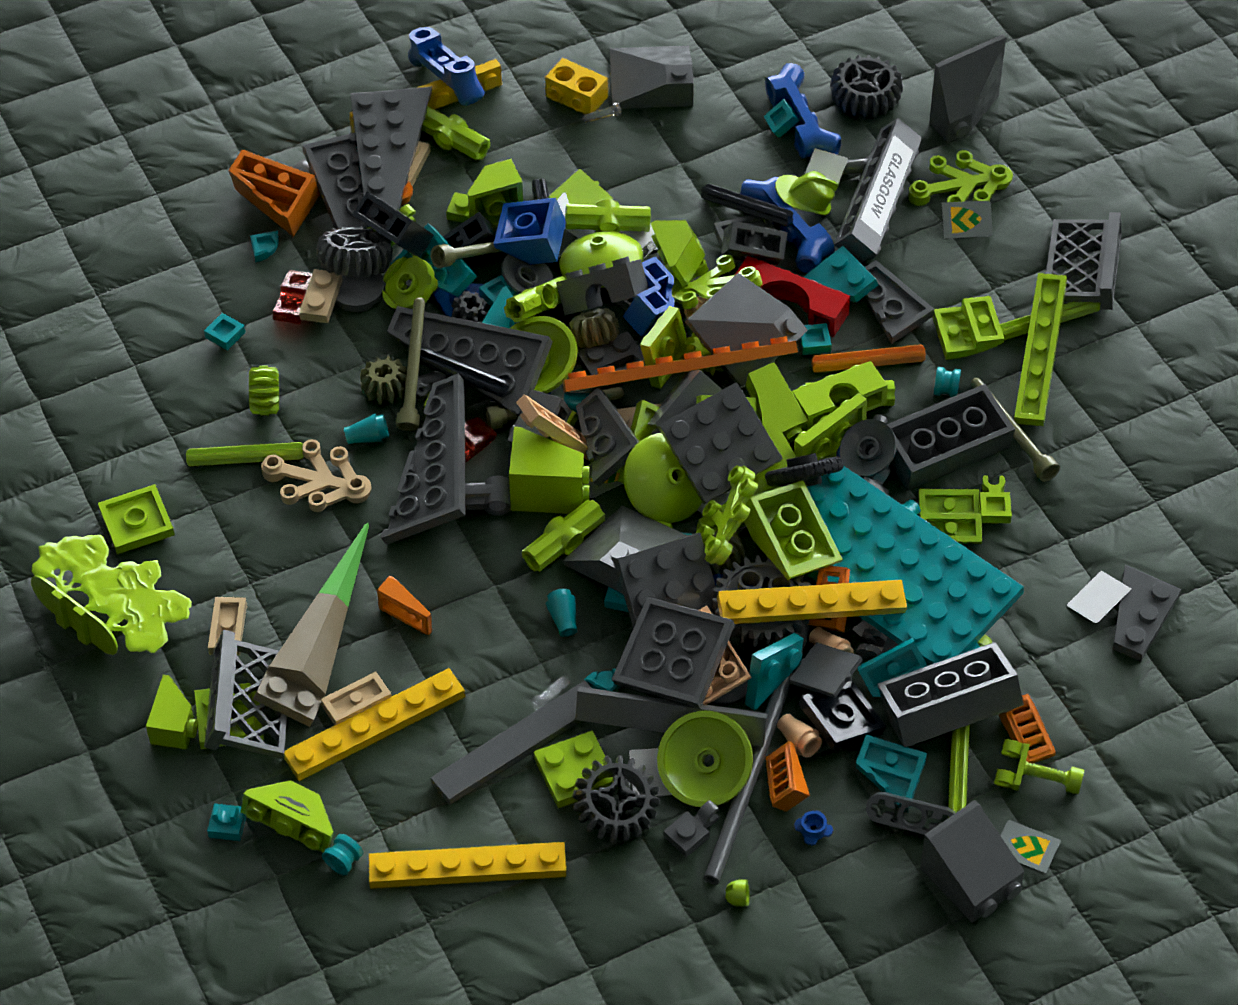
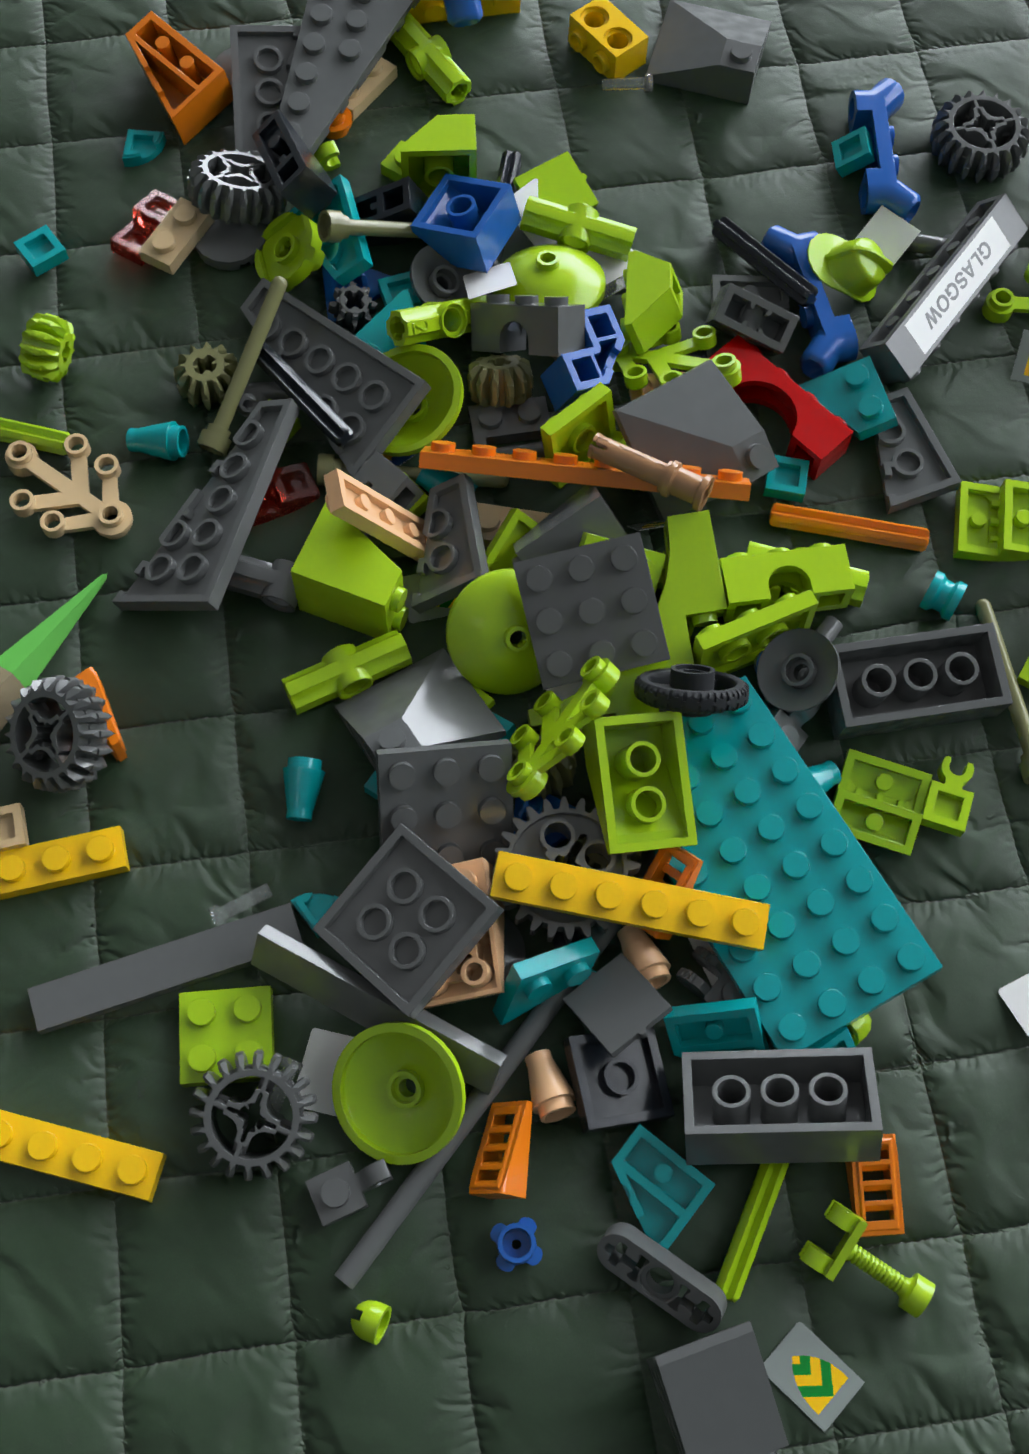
camera: 15 degrees right, 15 degrees up
none -> dark grey gear [4,675,115,793]
none -> white sticker [463,262,517,300]
none -> medium nougat pin [587,432,715,511]

